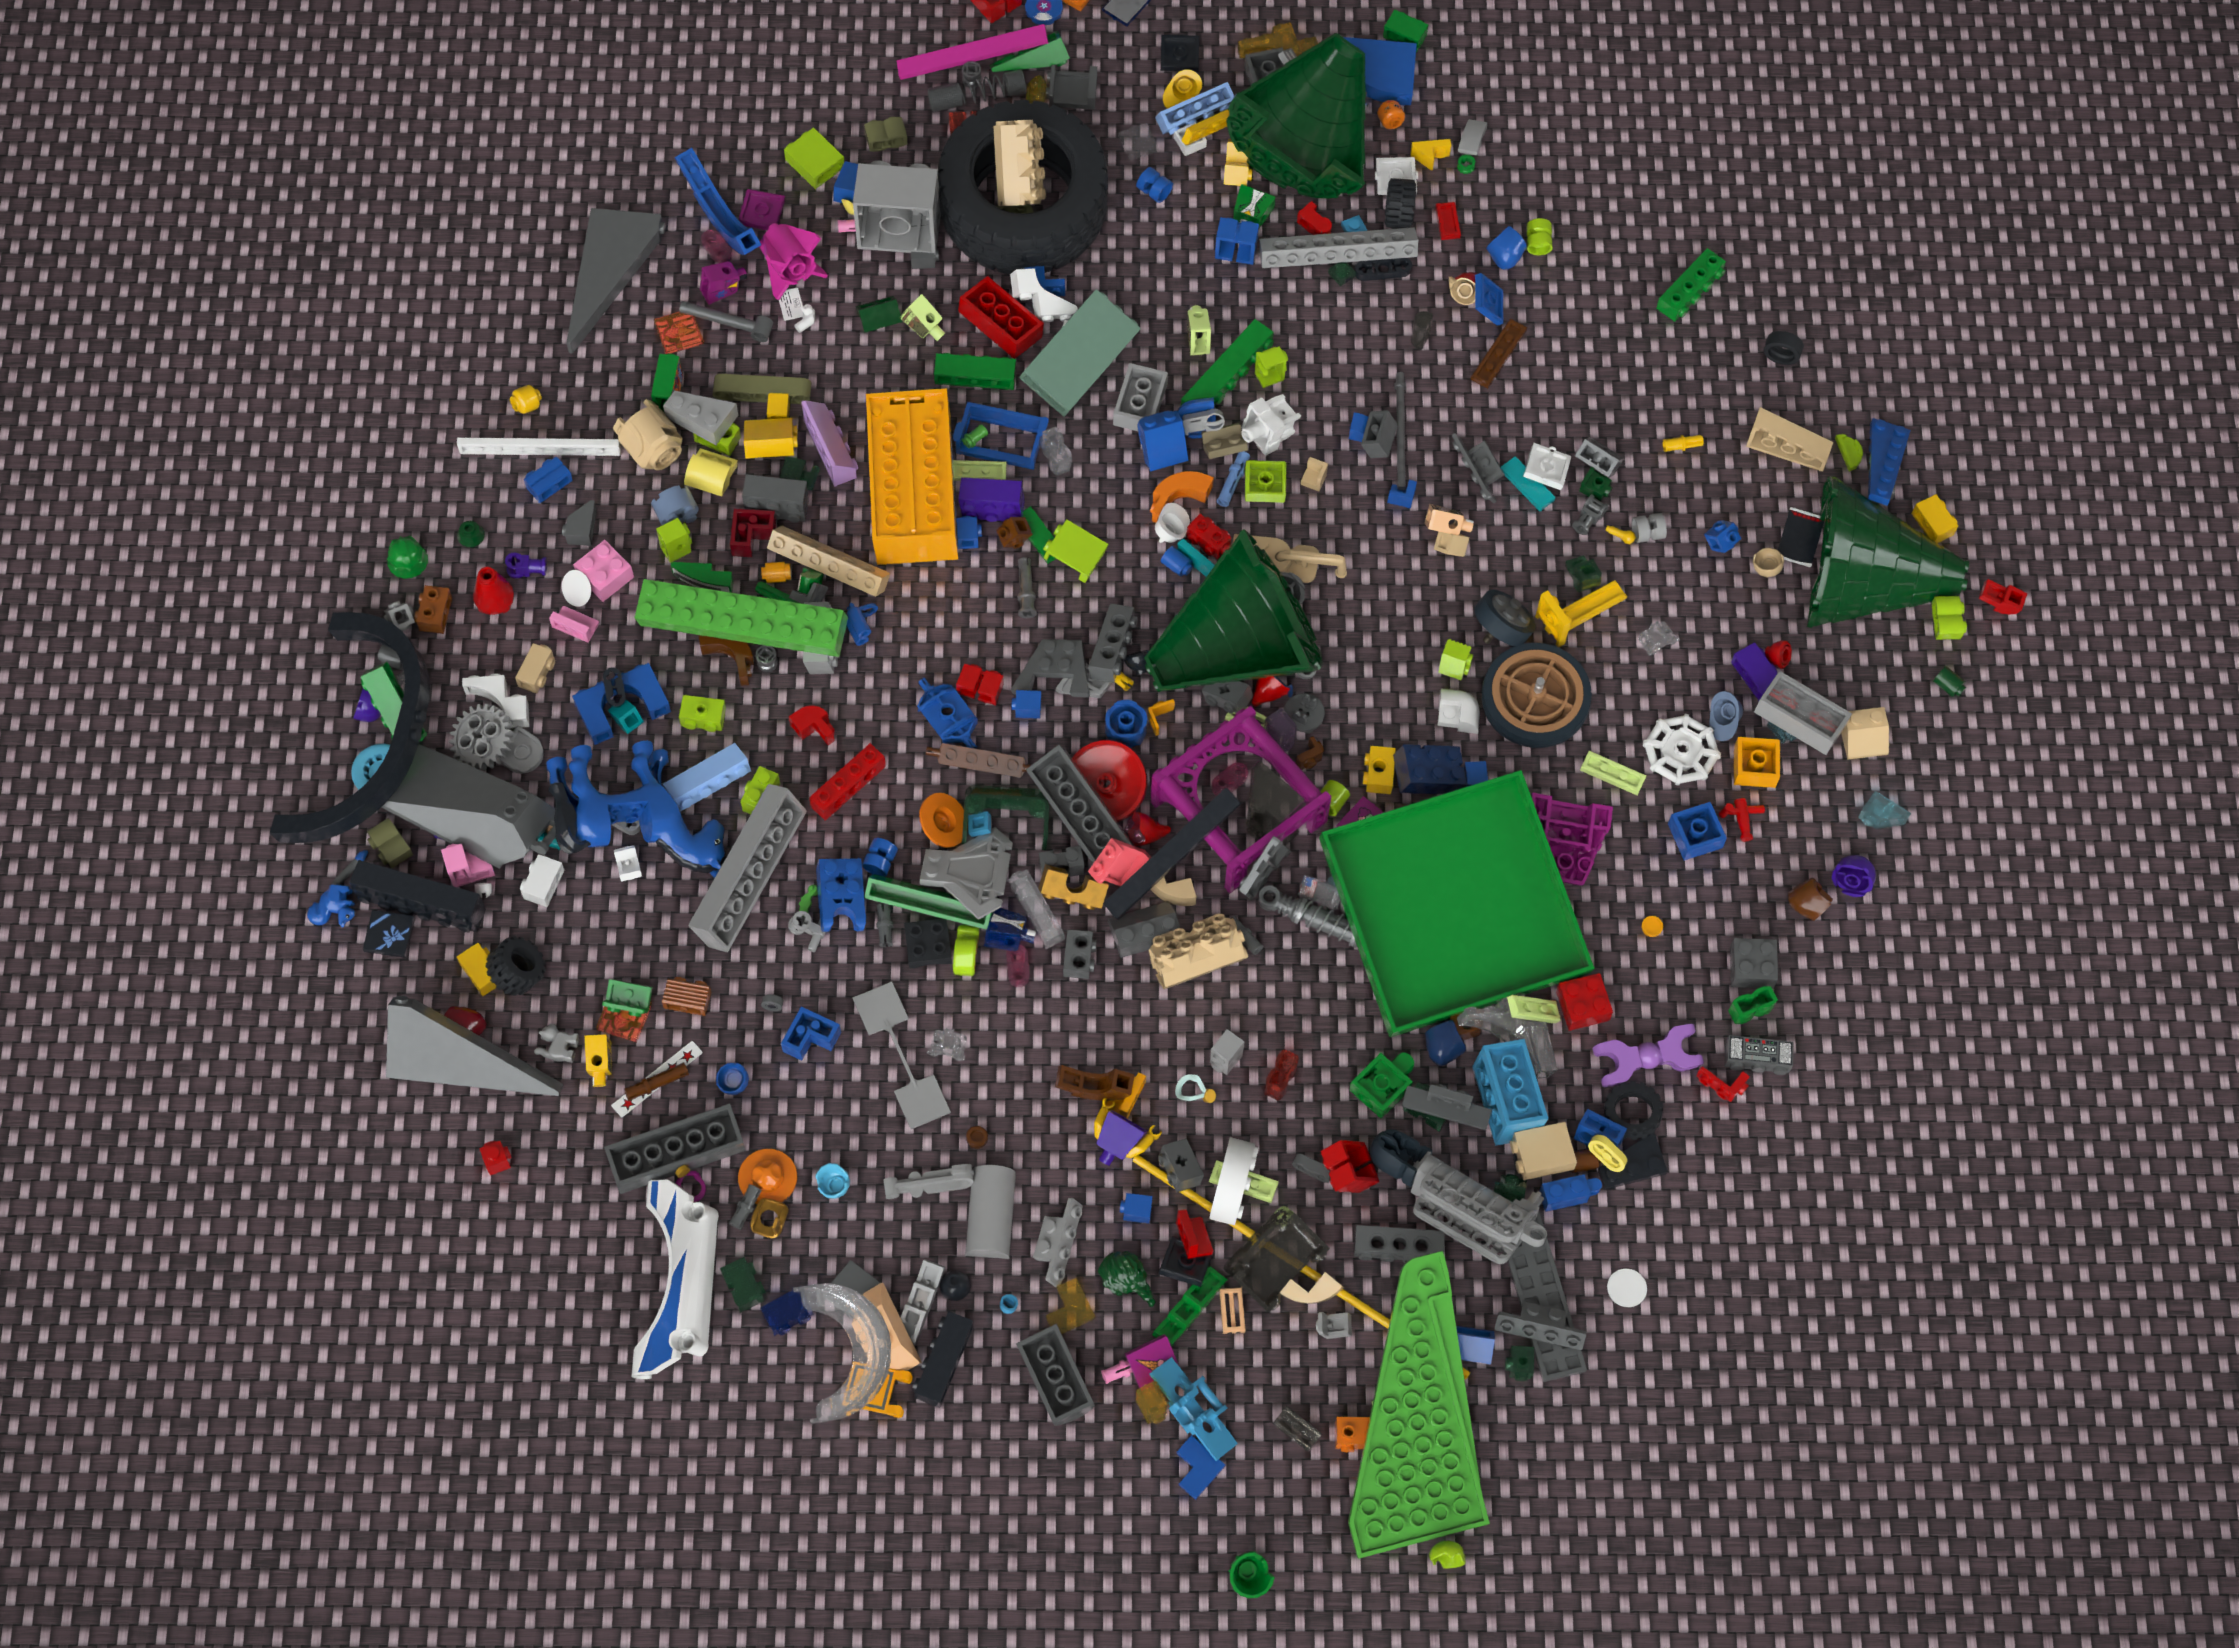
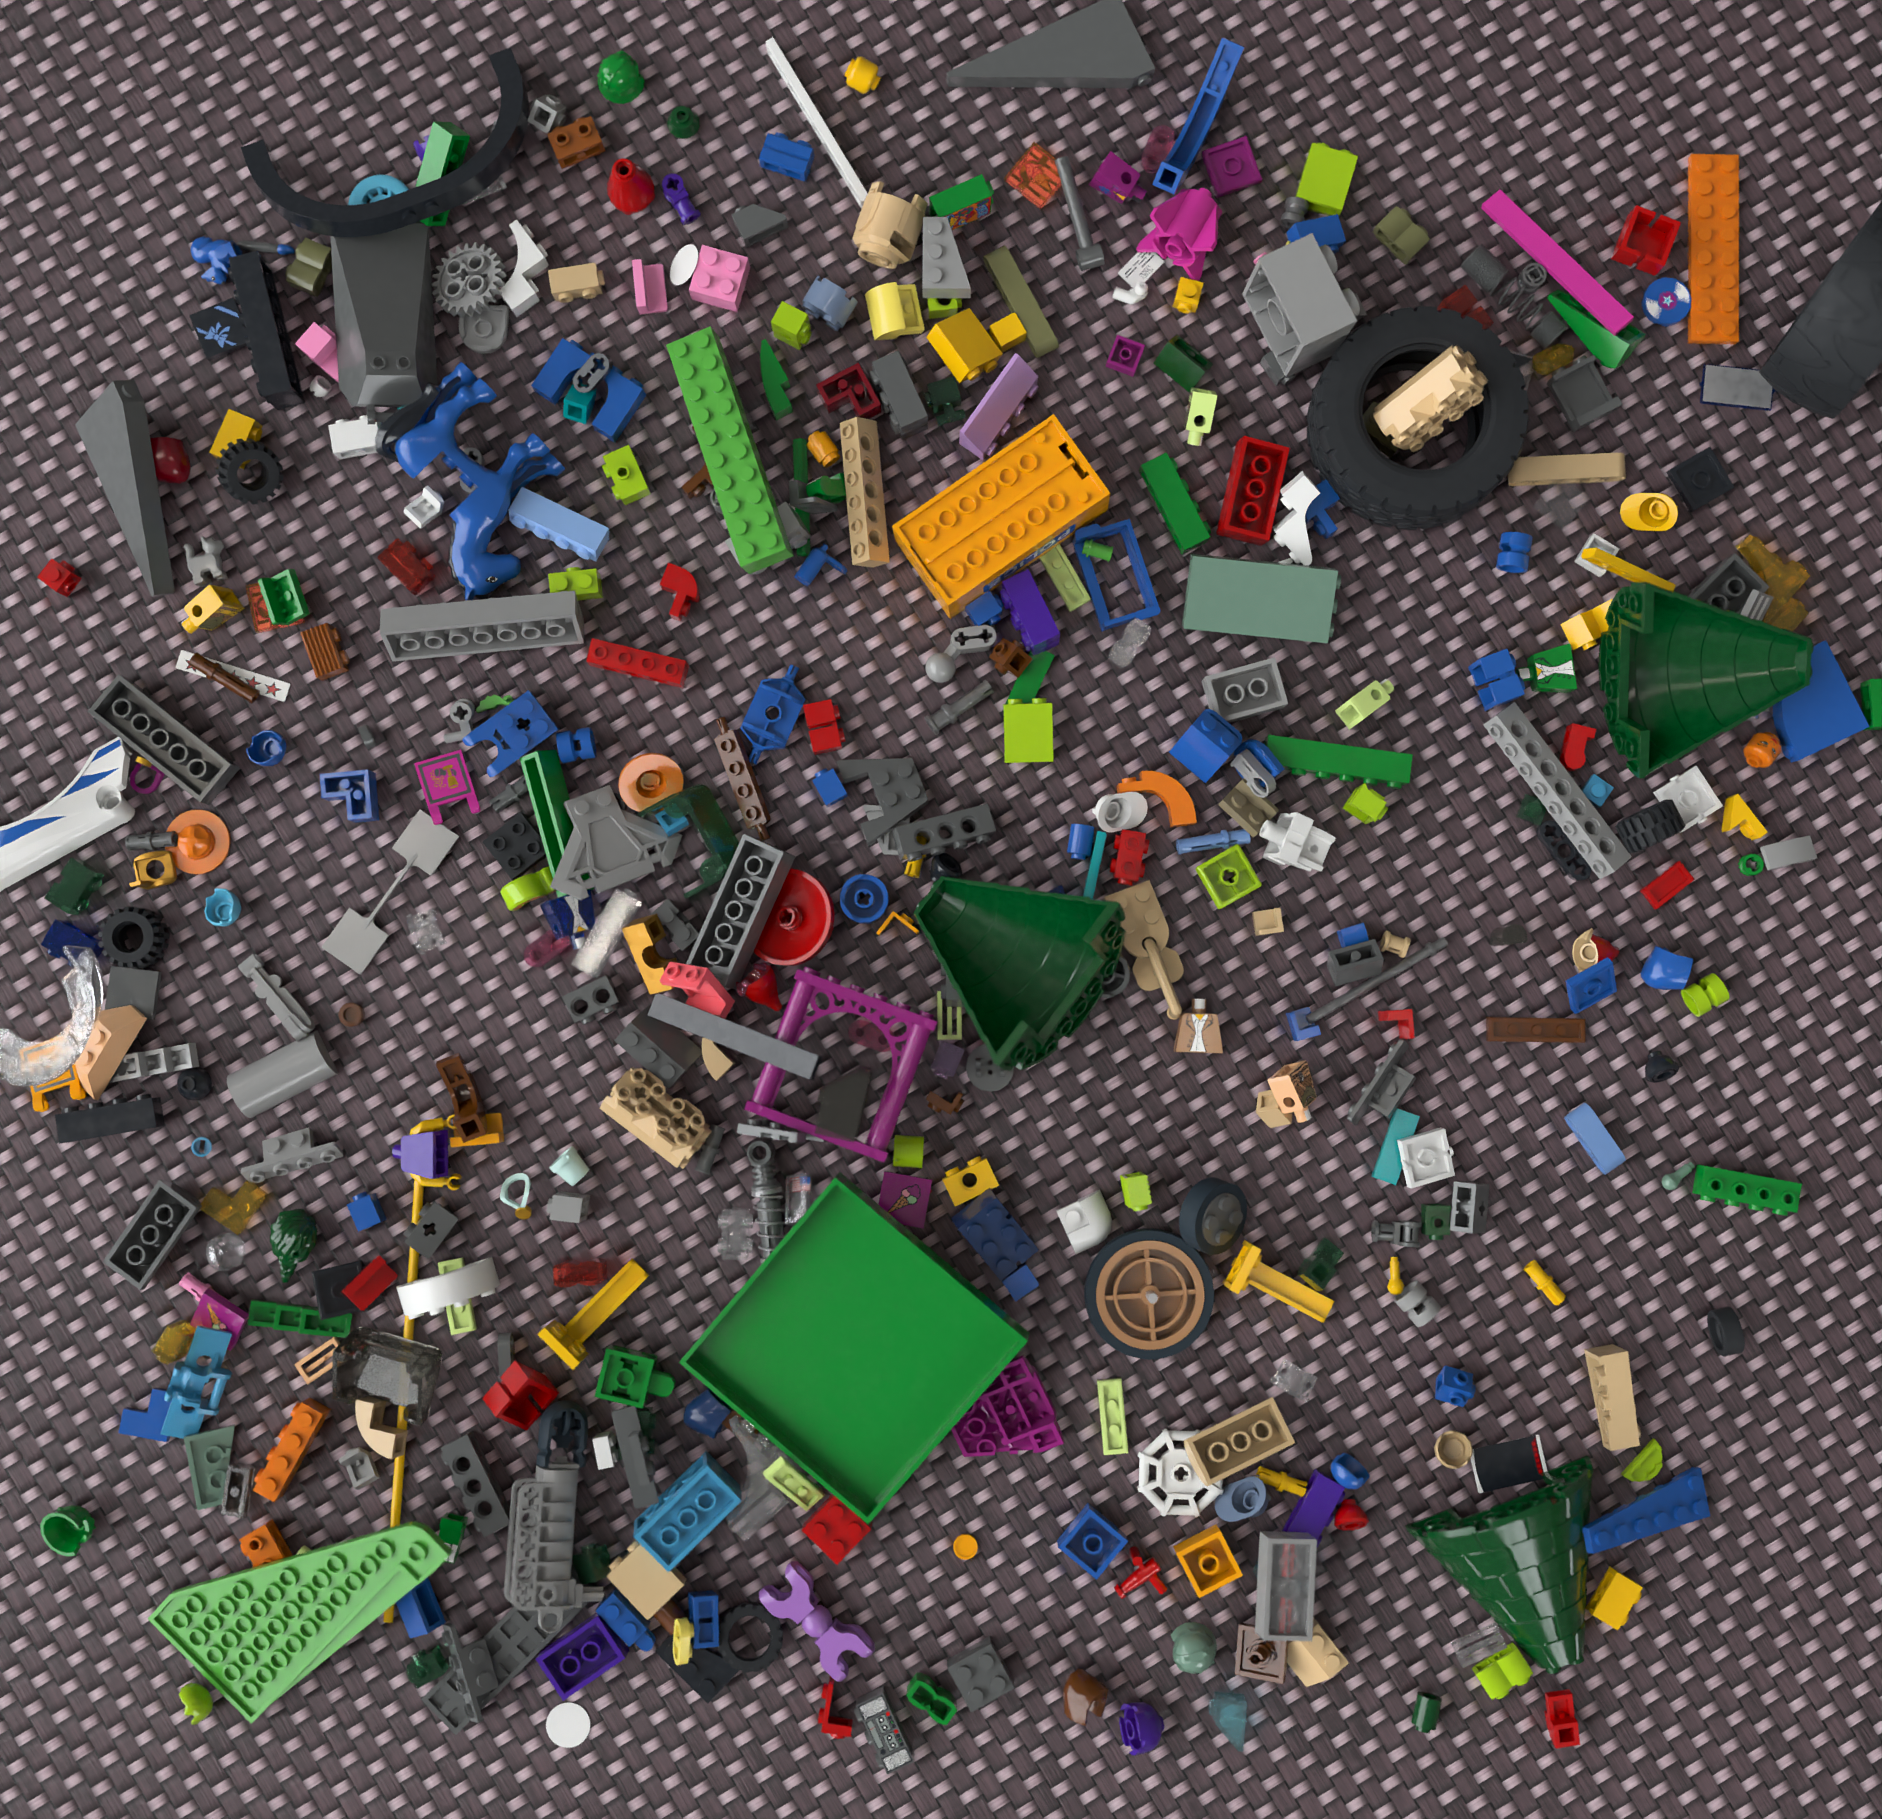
camera: 60 degrees right, 20 degrees up
light blue brick [1155,82,1234,135] -> none
none -> black tyre [98,907,169,968]
none -> sand green wing [184,1424,235,1510]
none -> clear hair [206,1233,245,1271]
none -> orange brick [253,1398,331,1502]
none -> clear red brick [378,538,435,596]
none -> dark pink flag [414,750,480,825]
none -> dark purple brick [536,1612,629,1701]
none -> yellow bracket [537,1258,649,1370]
none -> light aqua piece [549,1146,590,1186]
none -> white piece [592,1430,620,1470]
none -> clear brick [718,1208,753,1260]
none -> light grey beam [925,625,997,683]
none -> magenta piece [1105,335,1145,377]
none -> sand green helmet [1171,1622,1217,1674]
none -> yellow bracket [1173,277,1203,314]
none -> medium nougat torso [1174,999,1223,1053]
none -> tan brick [1184,1397,1295,1486]
none -> plate [1235,1623,1288,1684]
none -> yellow pin [1256,1466,1307,1497]
none -> flat silver wheel [1280,197,1309,229]
none -> blue hair [1330,1453,1370,1489]
none -> red panel [1378,1009,1415,1039]
none -> tan bush [1379,930,1410,958]
none -> clear tile [1451,1623,1507,1668]
none -> tan beam [1508,453,1626,486]
none -> medium blue beam [1564,1103,1626,1175]
none -> black brick [1645,1051,1680,1083]
none -> sand green piece [1661,1162,1695,1190]

